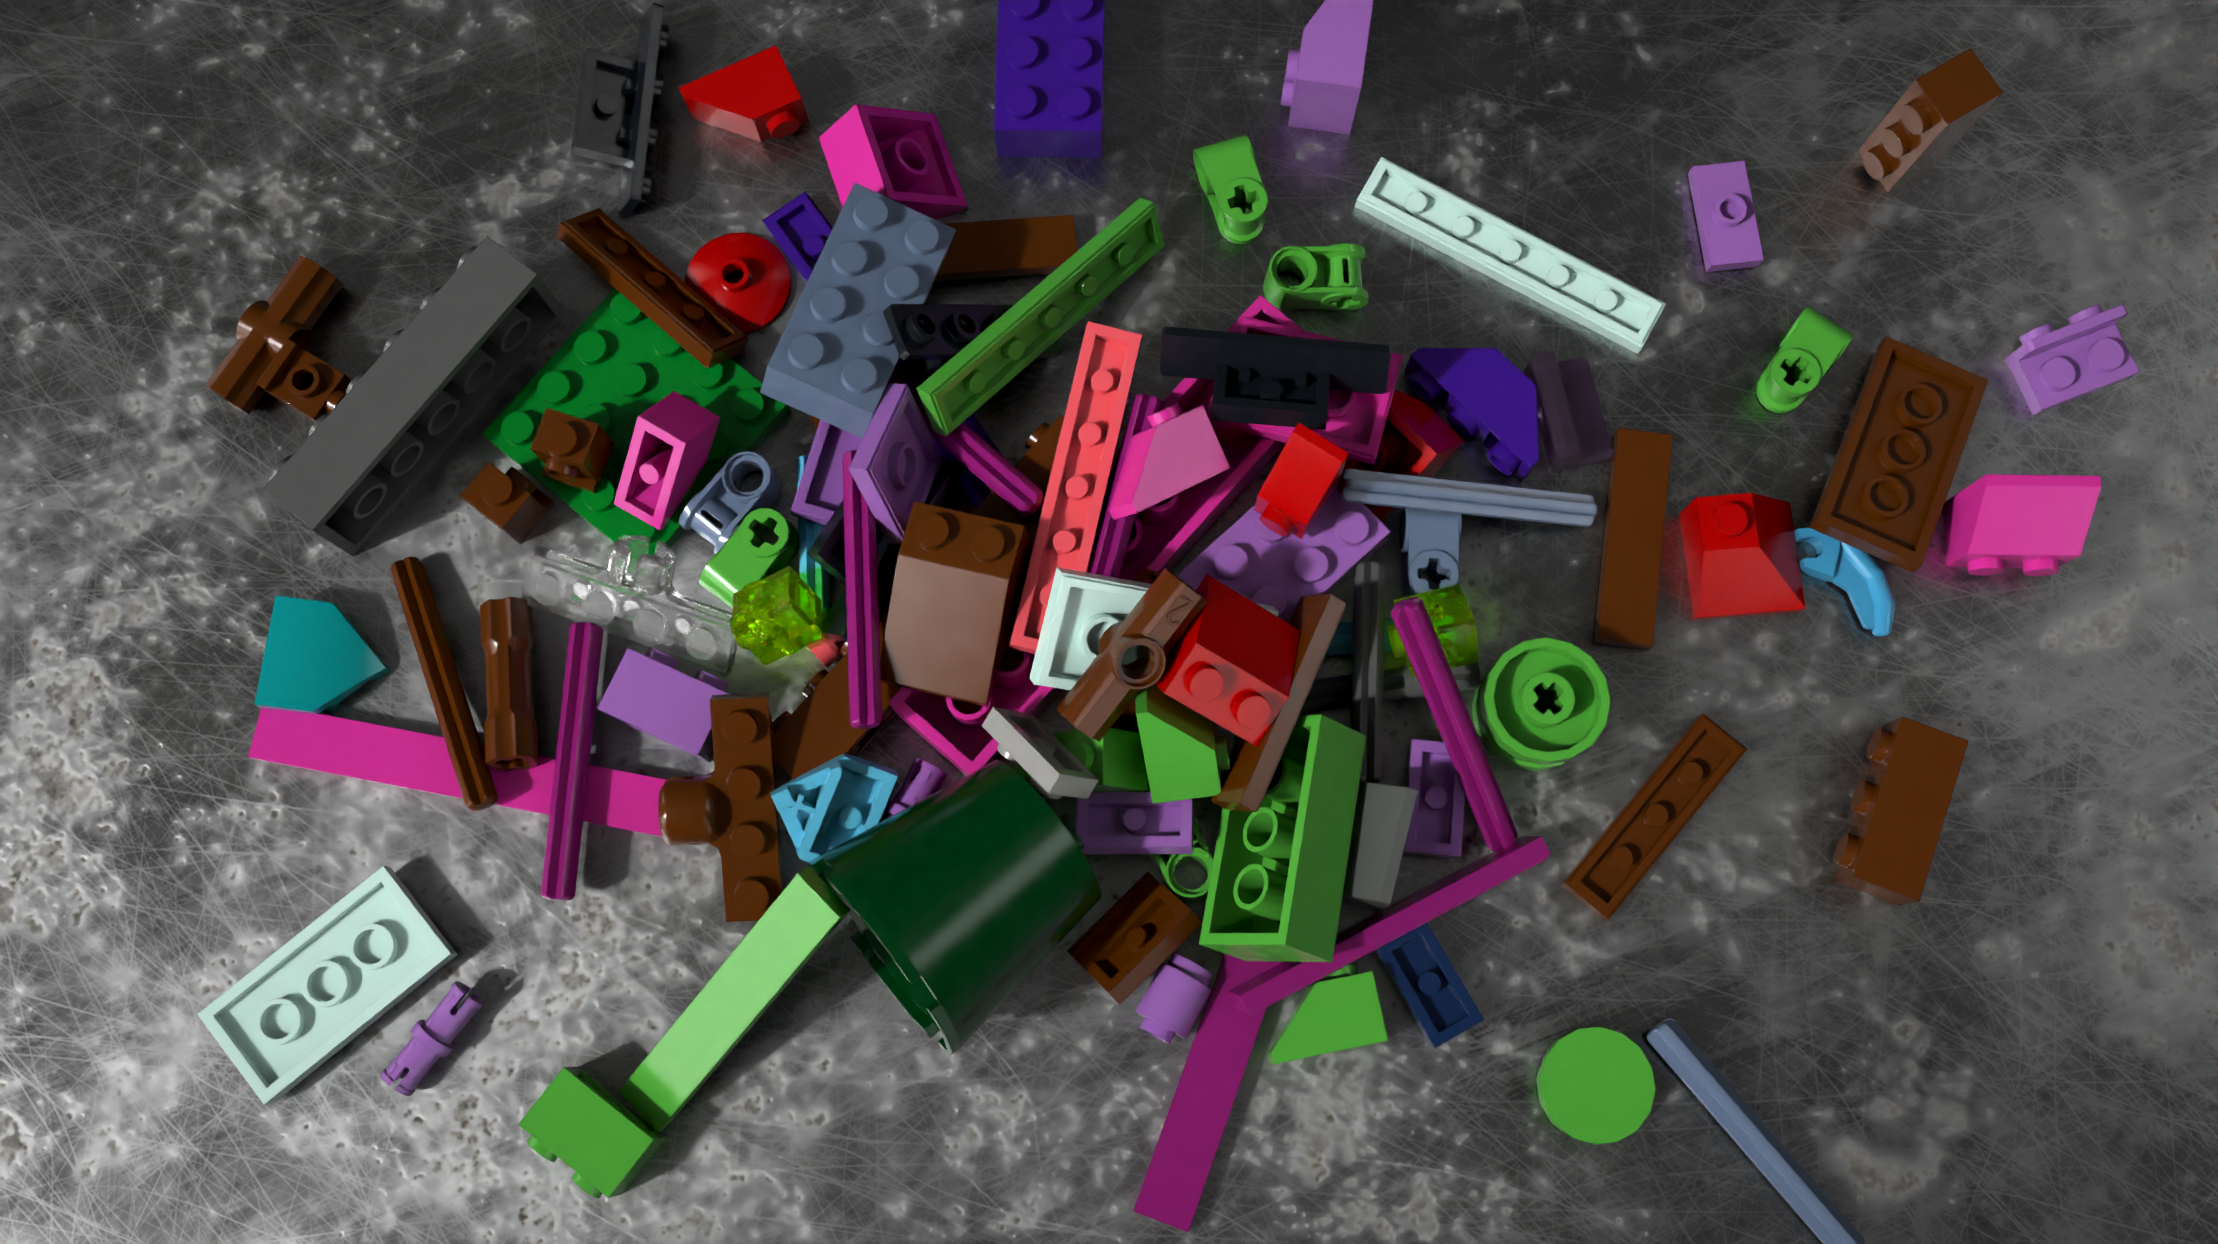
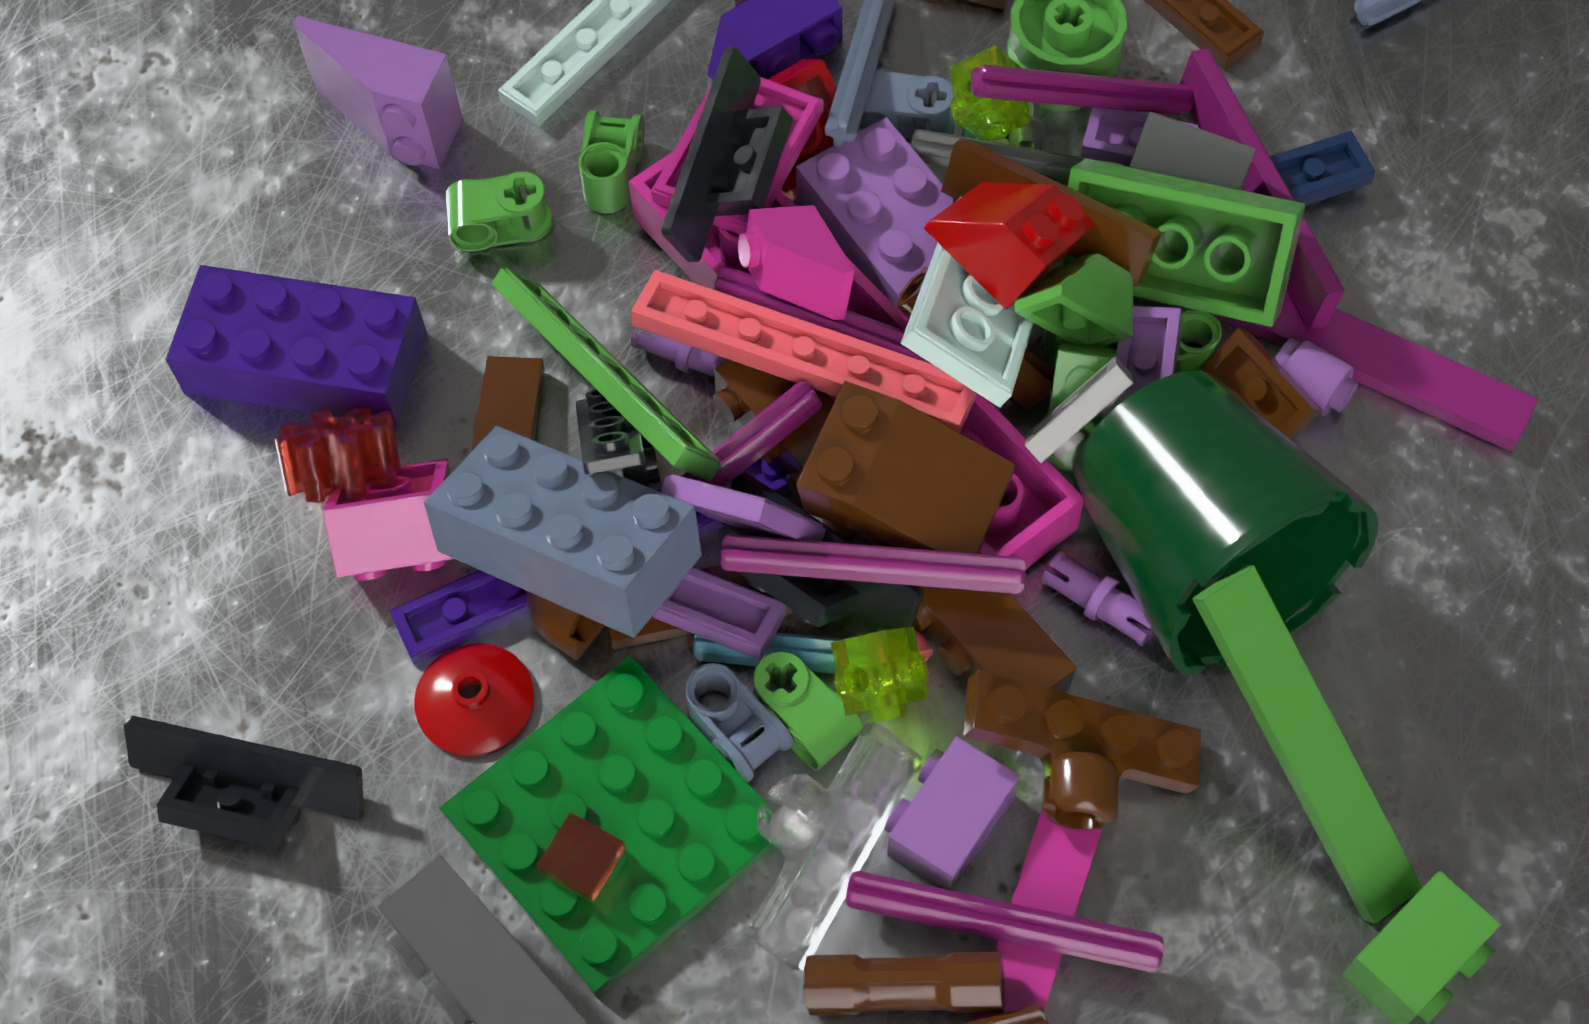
camera: 80 degrees left, 15 degrees down
reddish brown brick [460,462,555,544] -> none
reddish brown brick [530,408,615,493] -> none
reddish brown tile [556,208,749,369] -> none
dark pink slope [613,391,721,531] -> none
red slope [679,45,809,142] -> none
medium azure slope [770,753,898,862] -> none
reddish brown piece [1056,568,1208,742] -> none
red slope [1254,423,1349,539] -> none
bright green slope [1267,963,1388,1064] -> none
bright green tile [1536,1026,1656,1144] -> none
none -> clear red gear [274,406,401,503]
none -> clear red tile [536,812,626,902]

